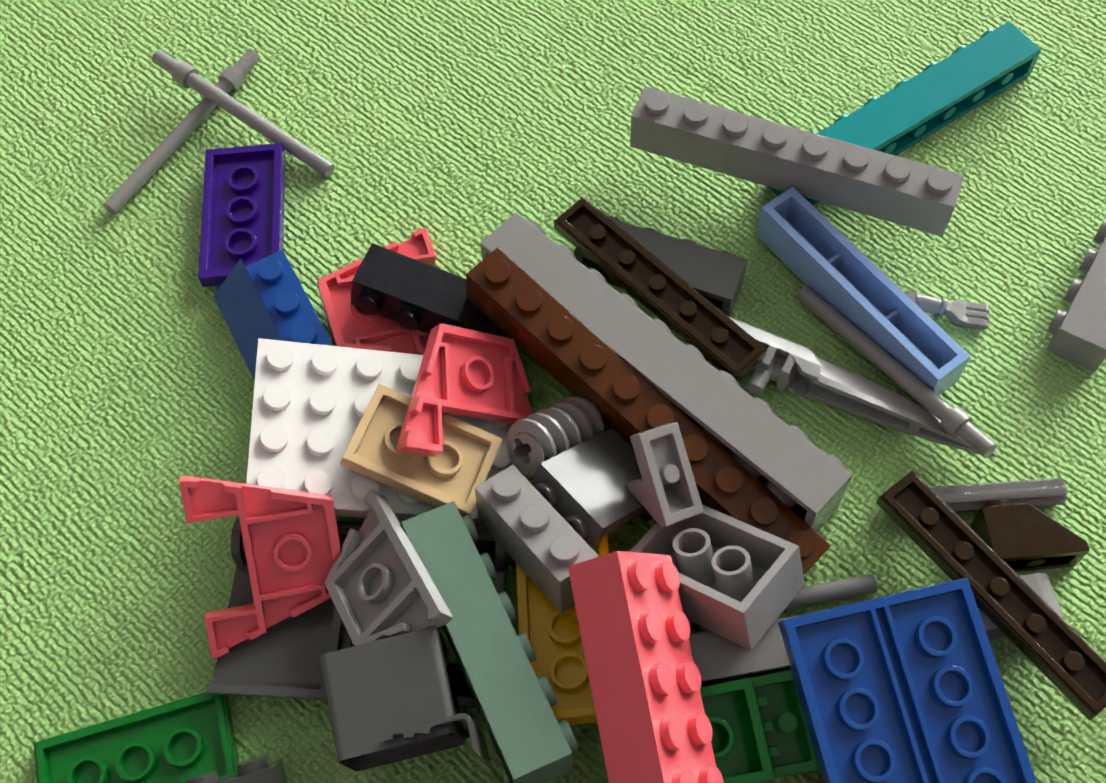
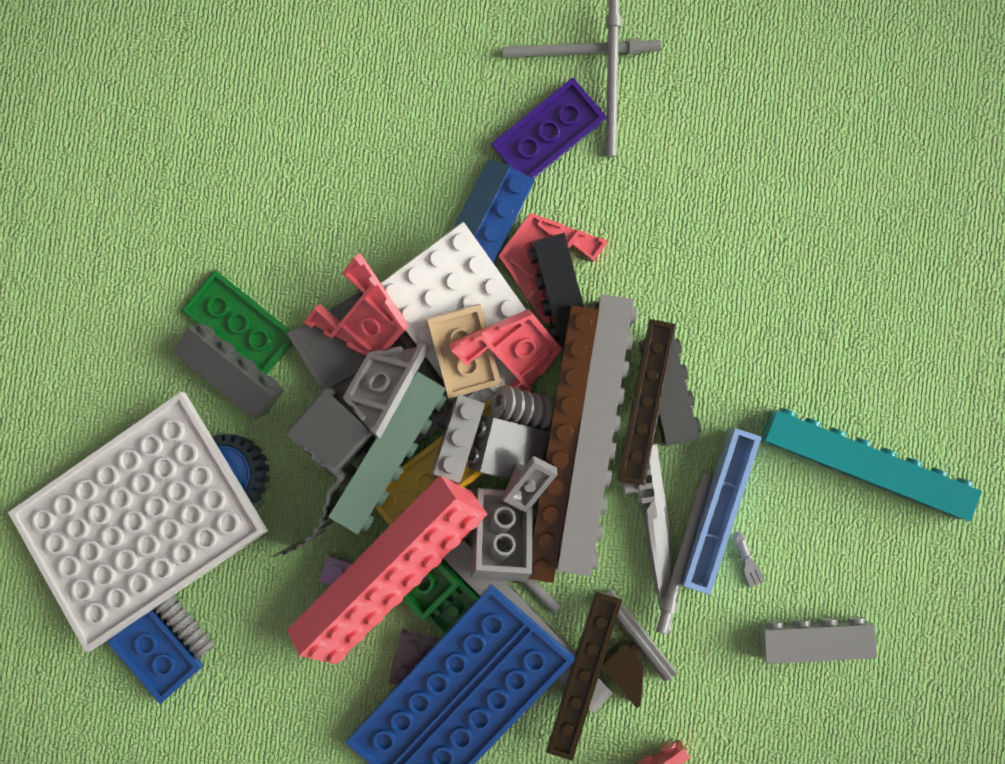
camera: 55 degrees right, 25 degrees up
light grey brick [630,86,965,237] -> none

